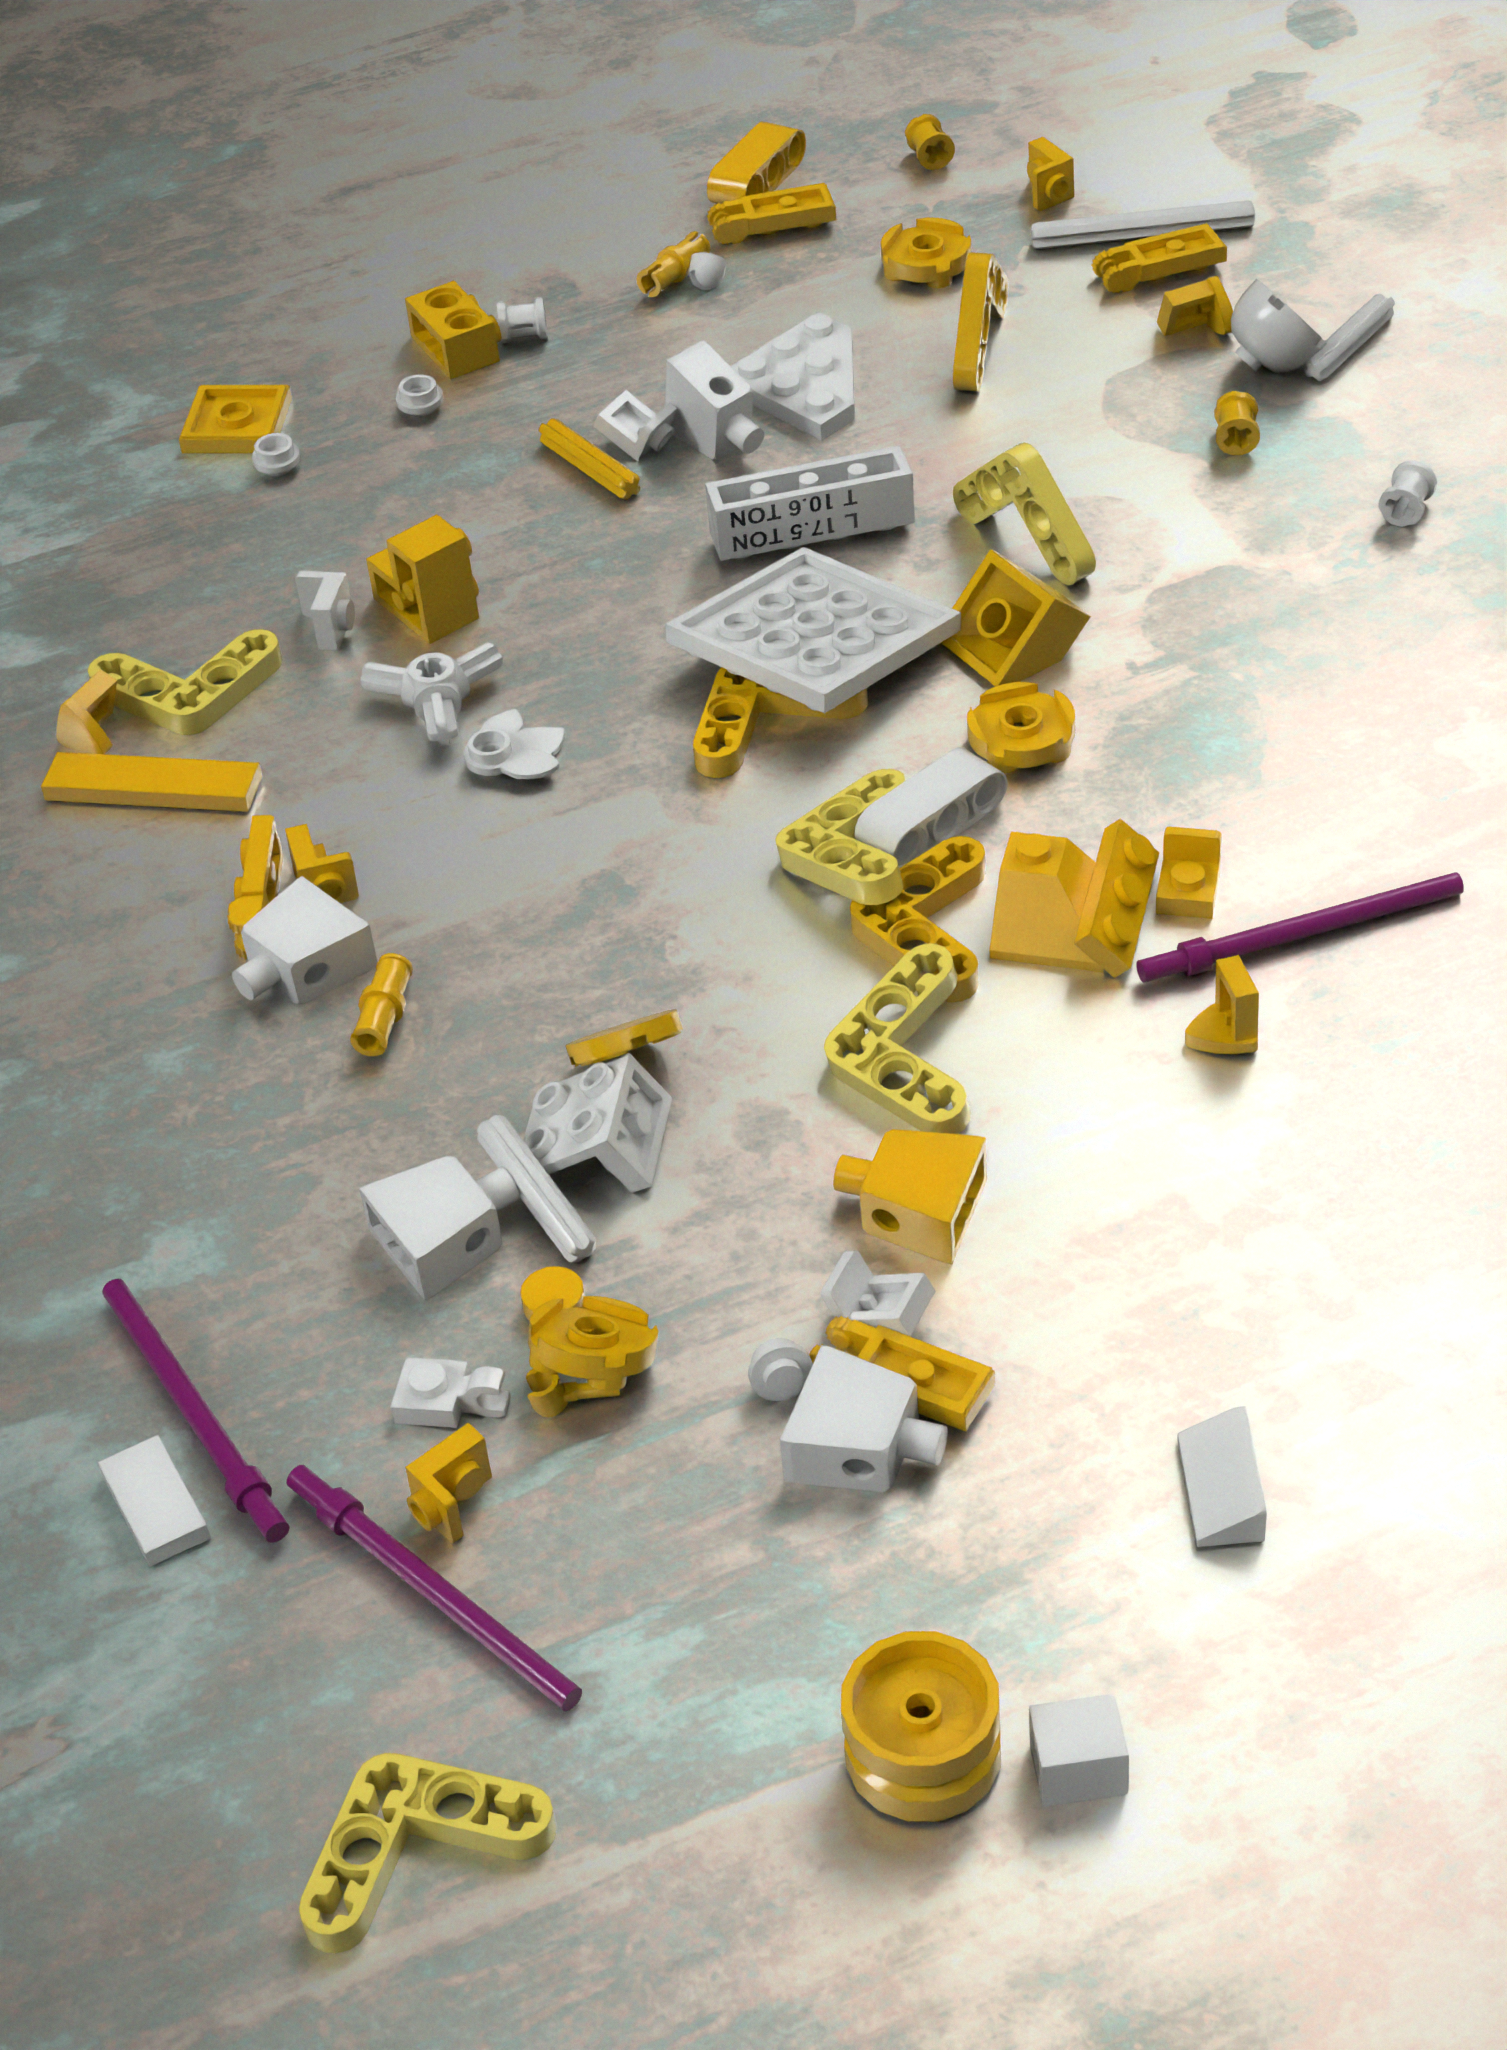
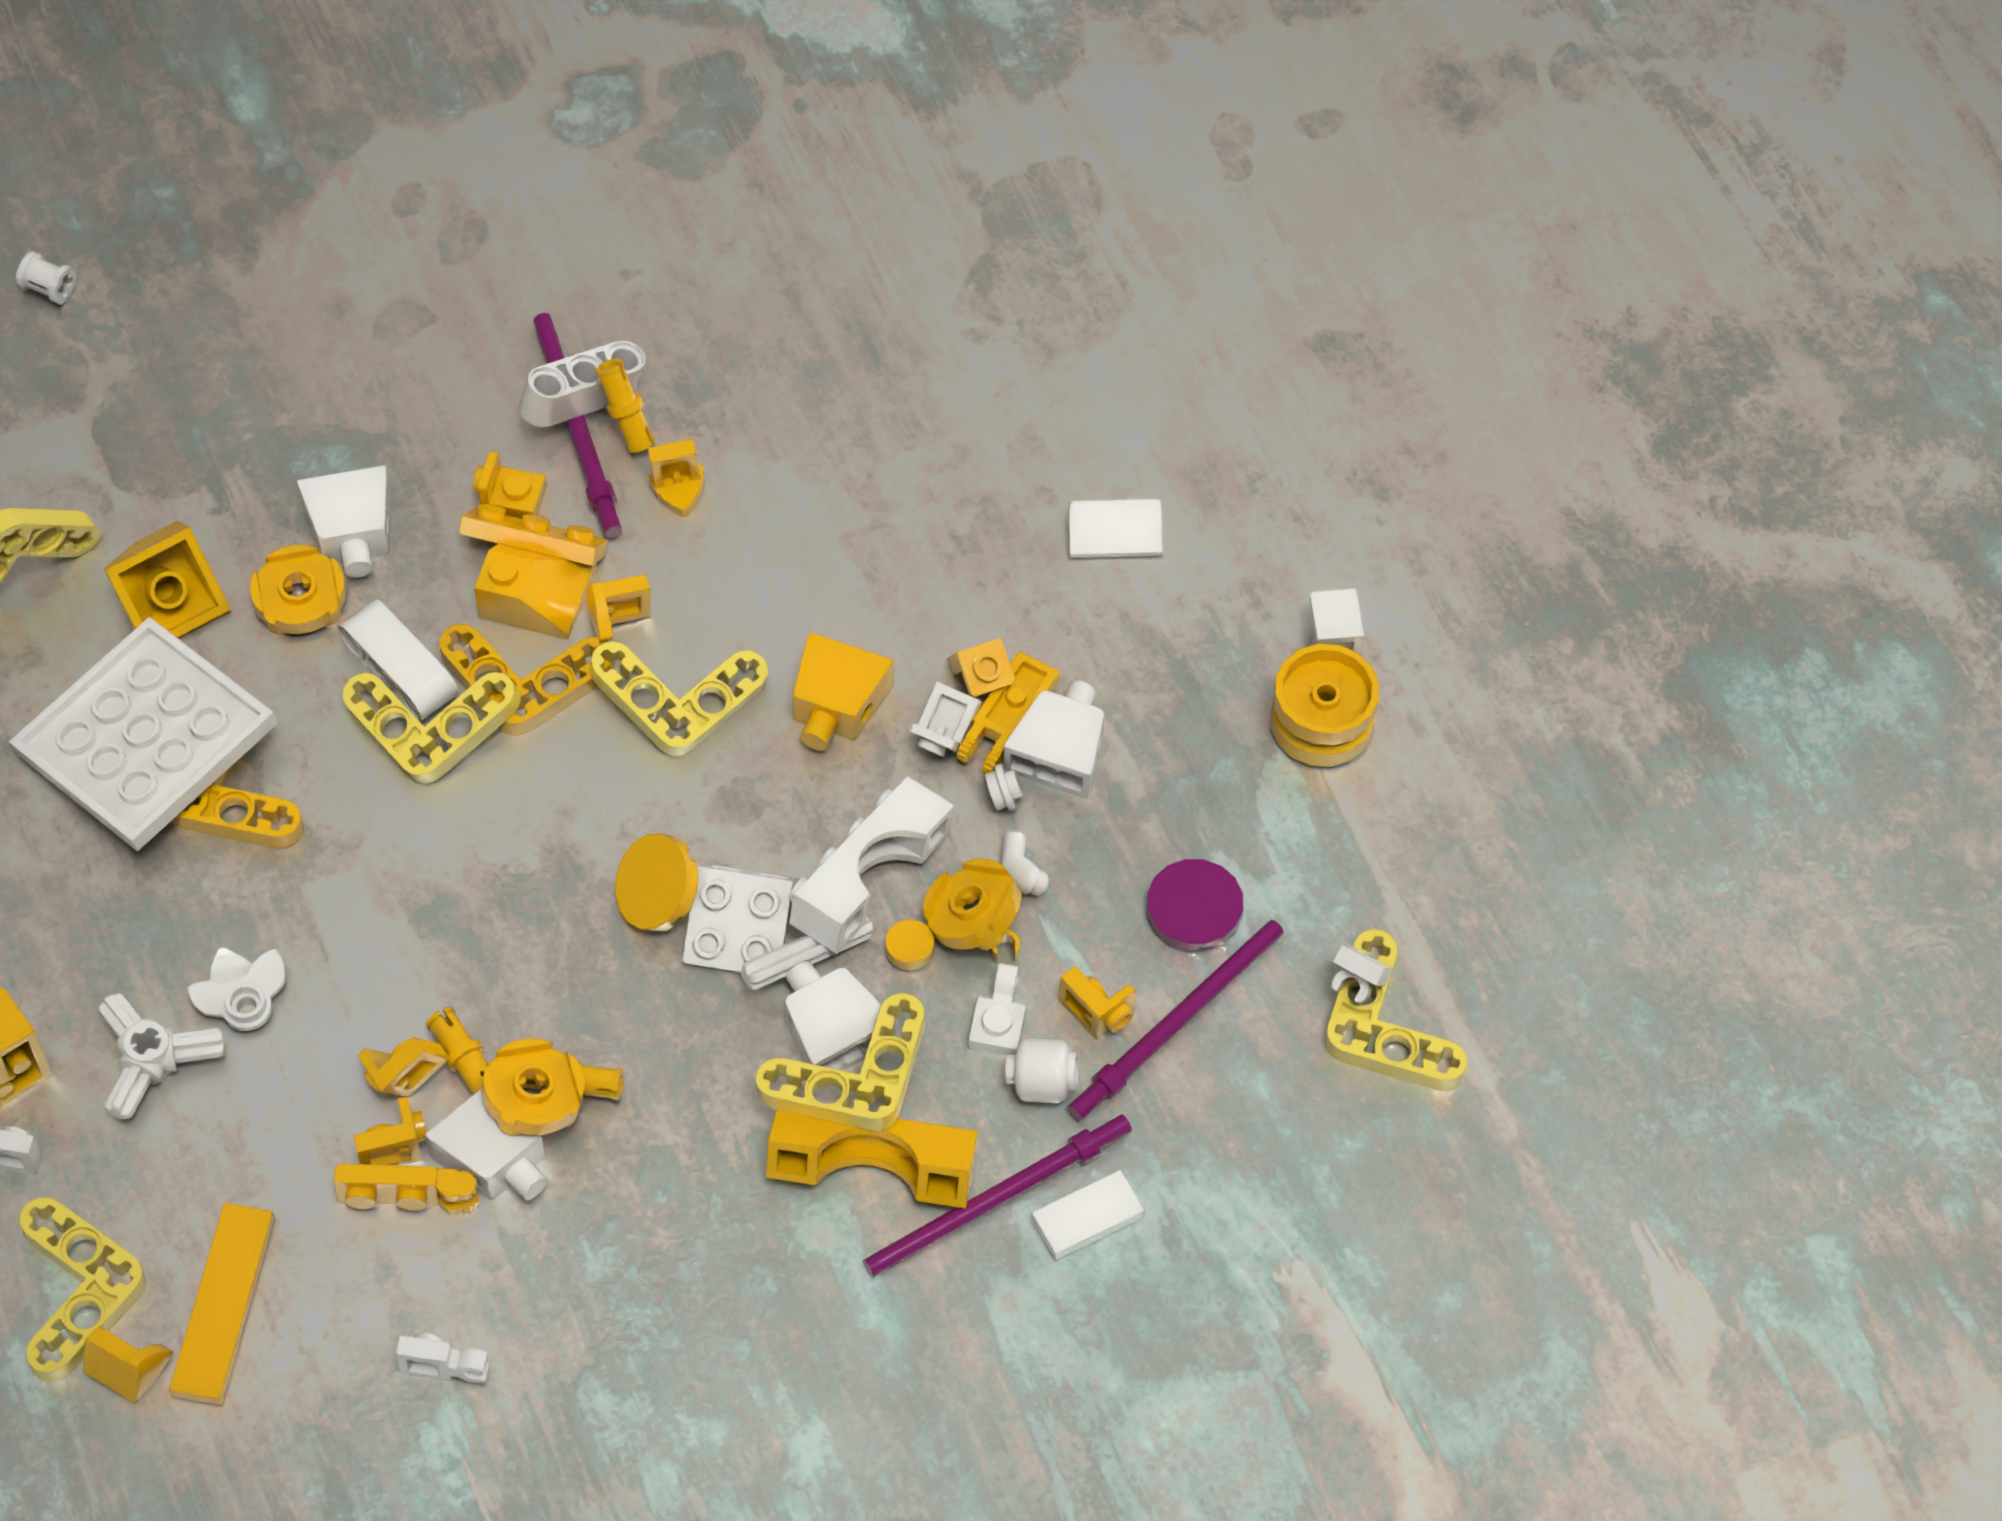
camera: 95 degrees left, 15 degrees up
none -> white torso [297,465,391,578]
none -> yellow bracket [358,1037,450,1098]
none -> white plate [395,1333,490,1384]
none -> yellow pin [426,1007,489,1095]
none -> yellow plate [482,1038,585,1135]
none -> white beam [519,341,646,427]
none -> yellow tile [586,574,651,641]
none -> yellow pin [595,358,656,453]
none -> light yellow beam [756,993,925,1131]
none -> yellow arch [766,1110,978,1209]
none -> white arch [789,776,955,954]
none -> yellow bracket [947,638,1015,697]
none -> white arm [1001,832,1049,896]
none -> white head [1005,1038,1079,1103]
none -> magenta tile [1147,859,1243,951]
none -> white tile [1332,944,1394,1003]

